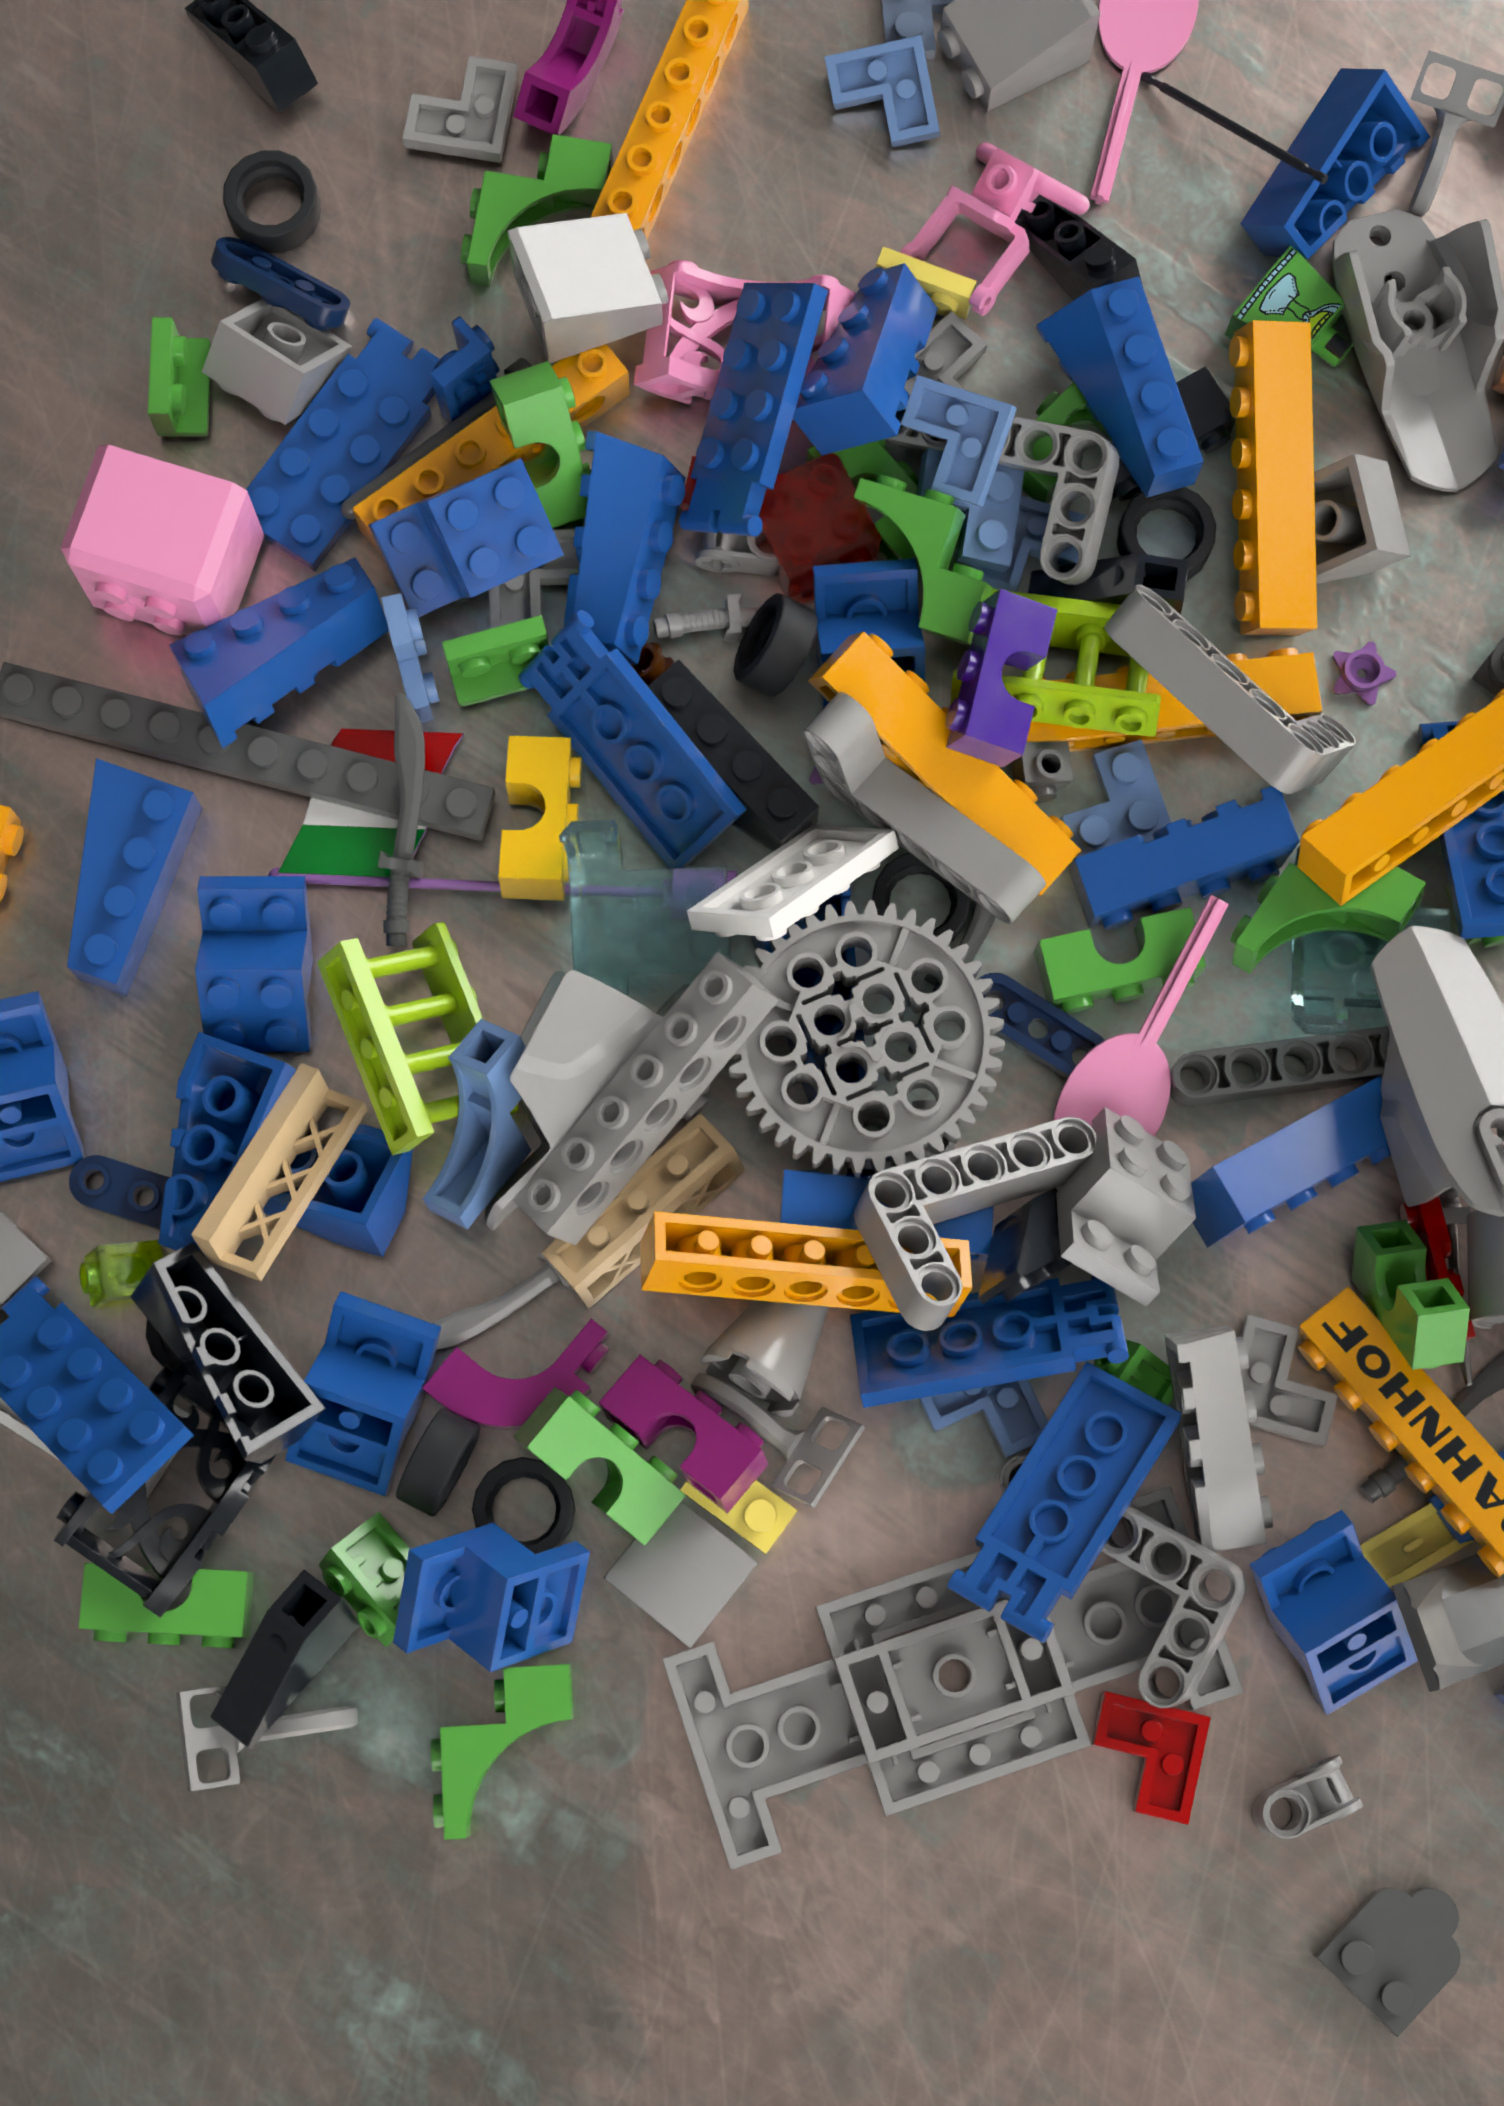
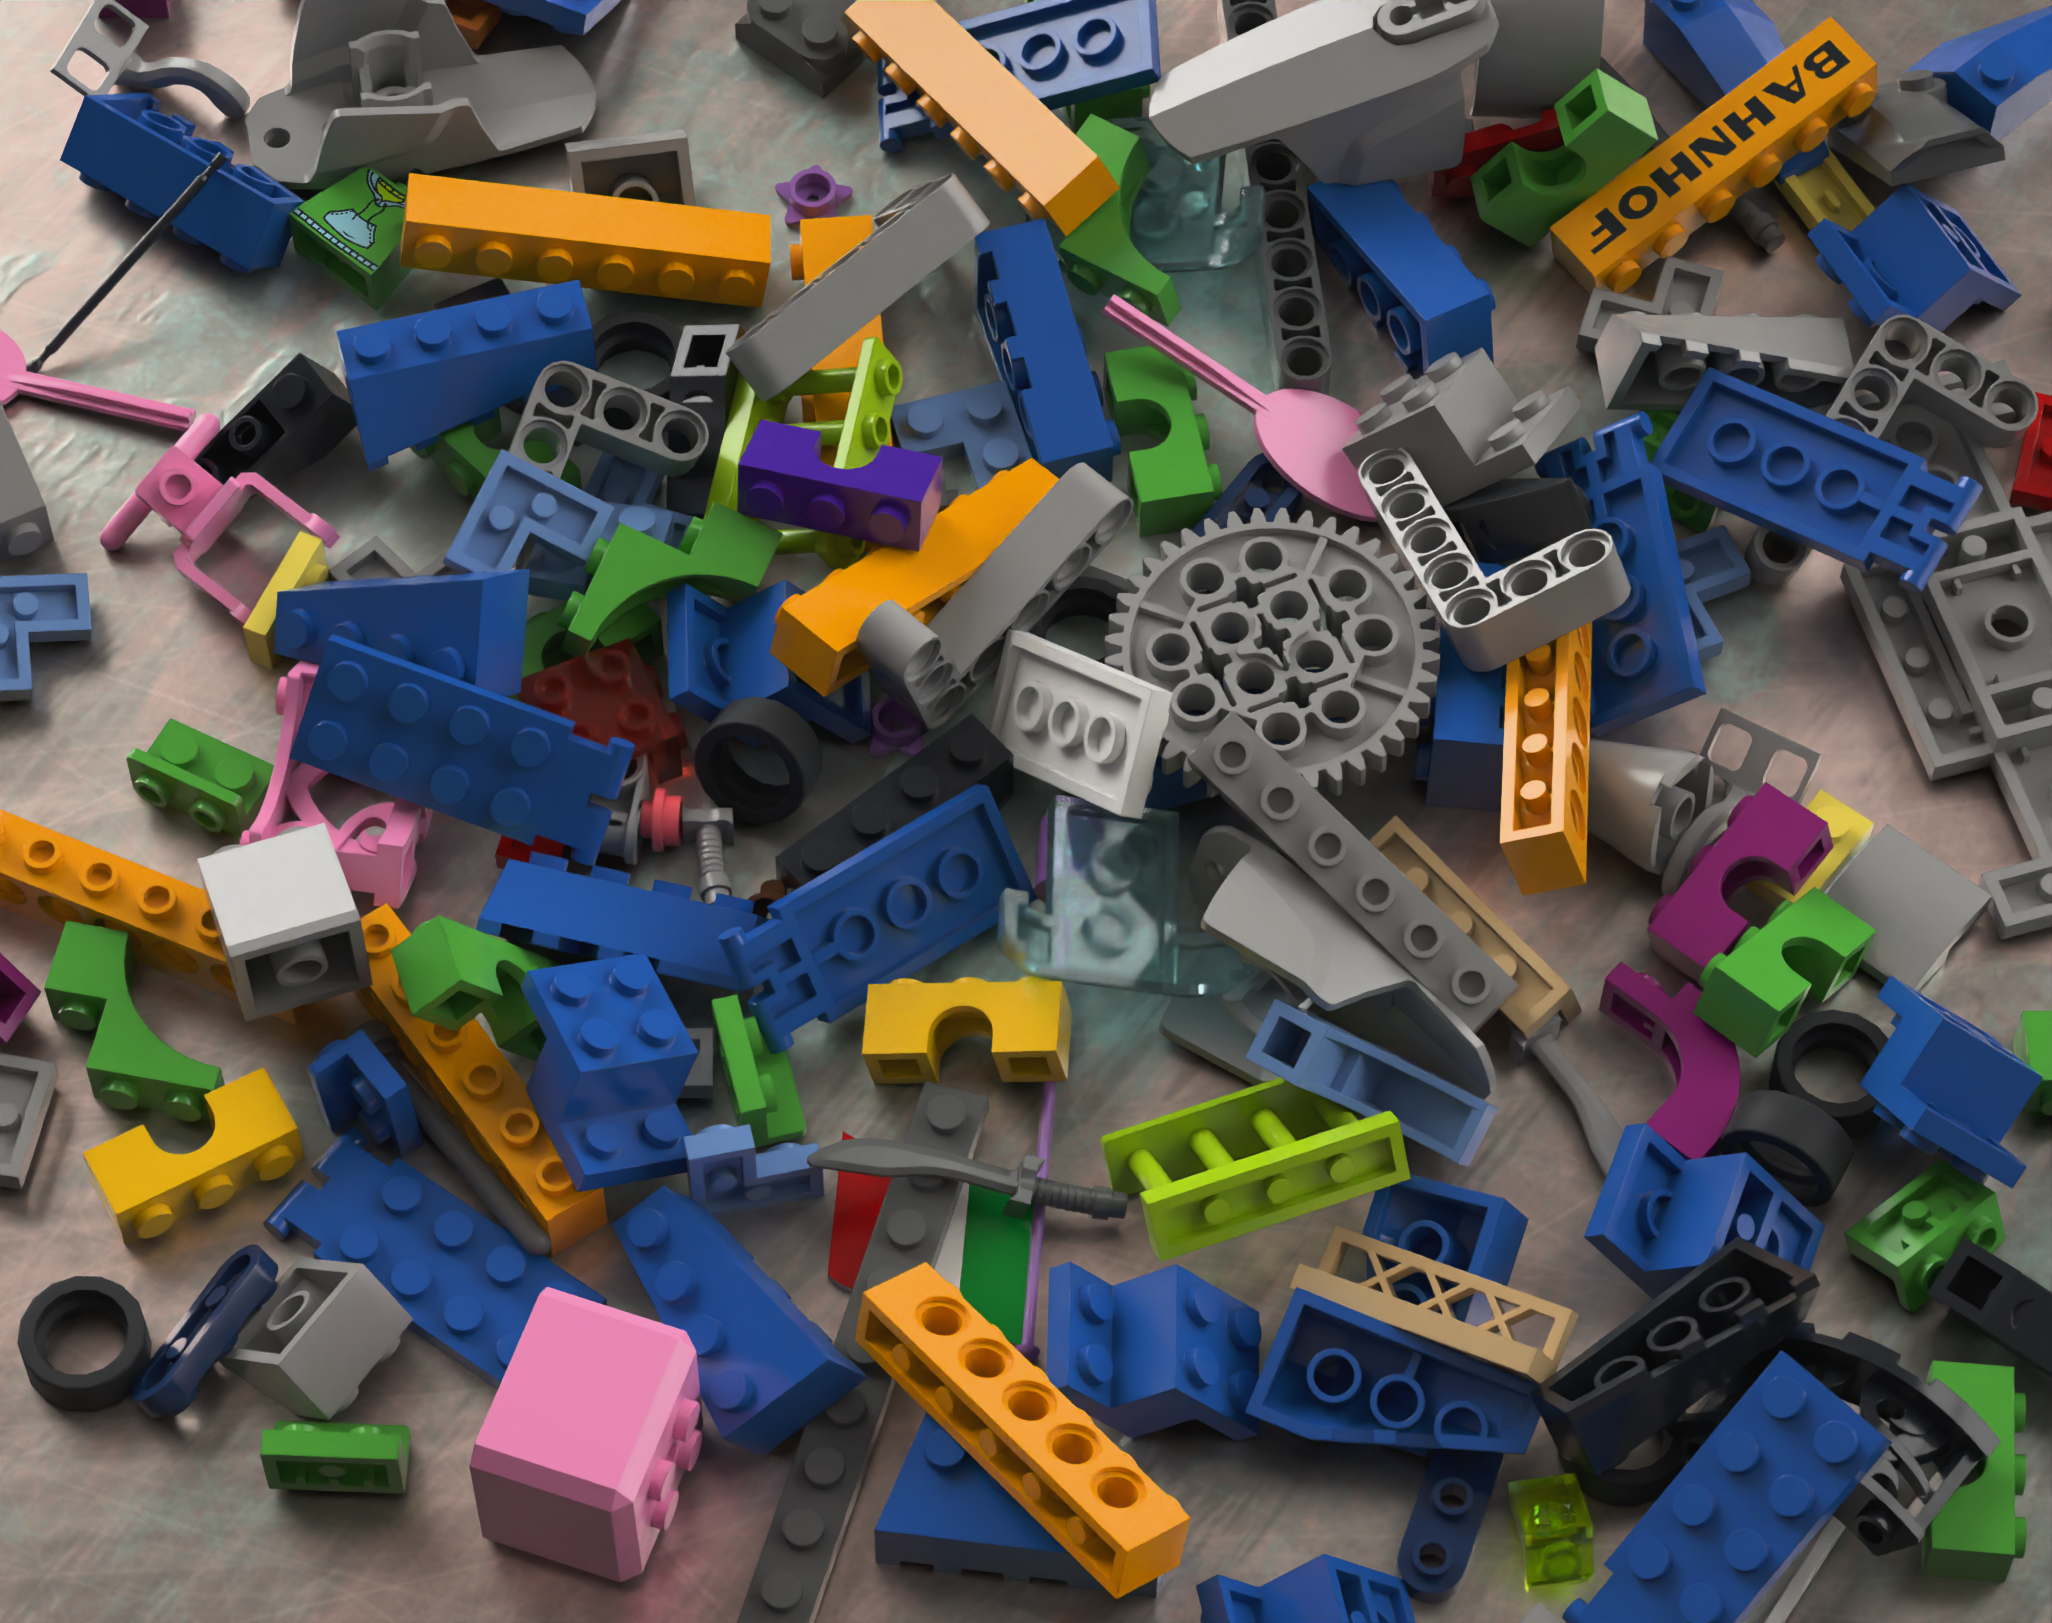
camera: 85 degrees left, 20 degrees down
none -> yellow arch [83,1067,305,1245]
none -> bright green bracket [126,718,274,838]
none -> coral plate [640,788,683,852]
none -> light orange brick [855,1262,1191,1599]

